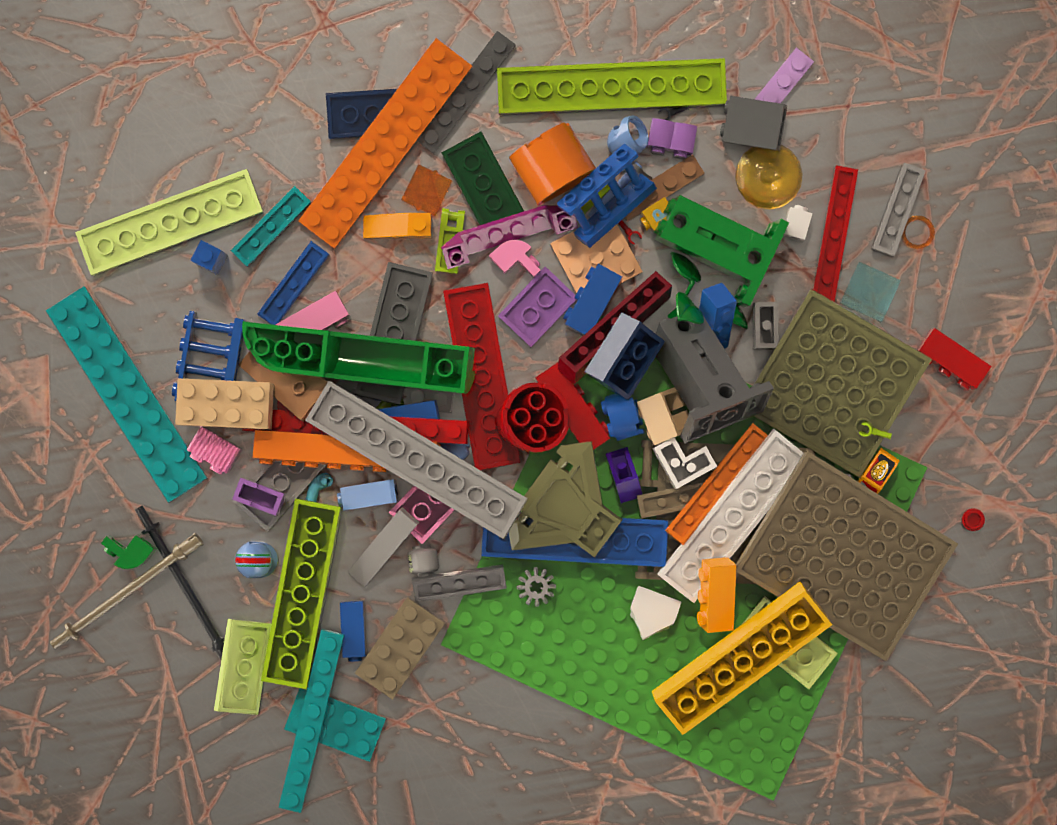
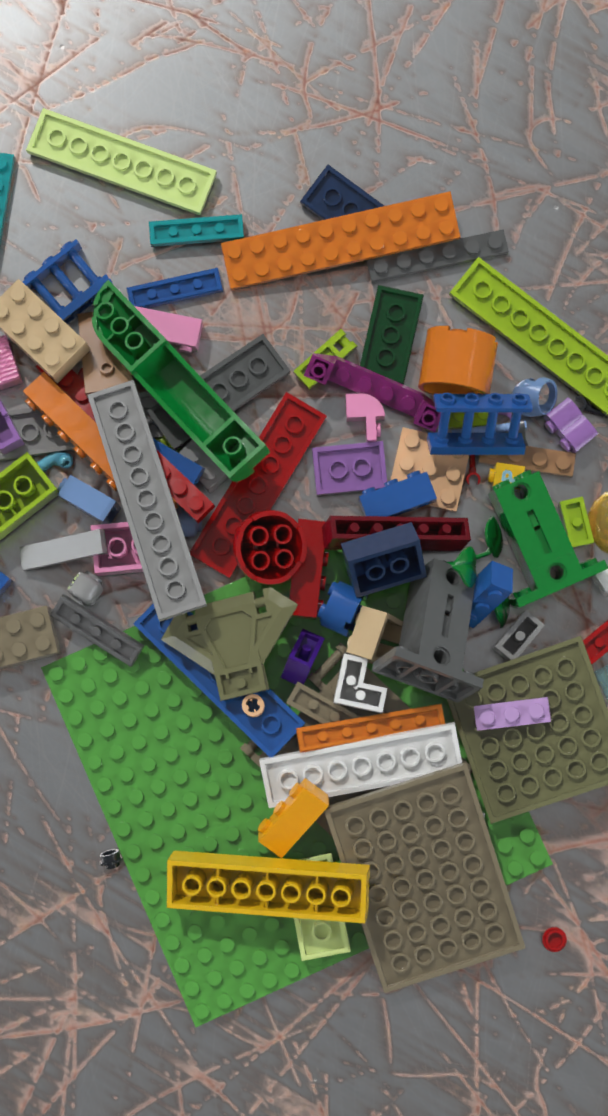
camera: 40 degrees right, 5 degrees down
blue brick [190,240,228,275] -> none
light orange slope [363,213,432,239] -> none
clear orange piece [401,164,452,216] -> none
light grey gear [517,567,556,607] -> none
white slope [630,586,681,640] -> none
slope [857,448,900,494] -> none
lime hand [859,422,892,439] -> none
none -> black plate [99,849,123,869]
none -> light nougat bush [242,694,265,717]
none -> lavender plate [474,697,551,731]
none -> lime plate [558,496,594,548]

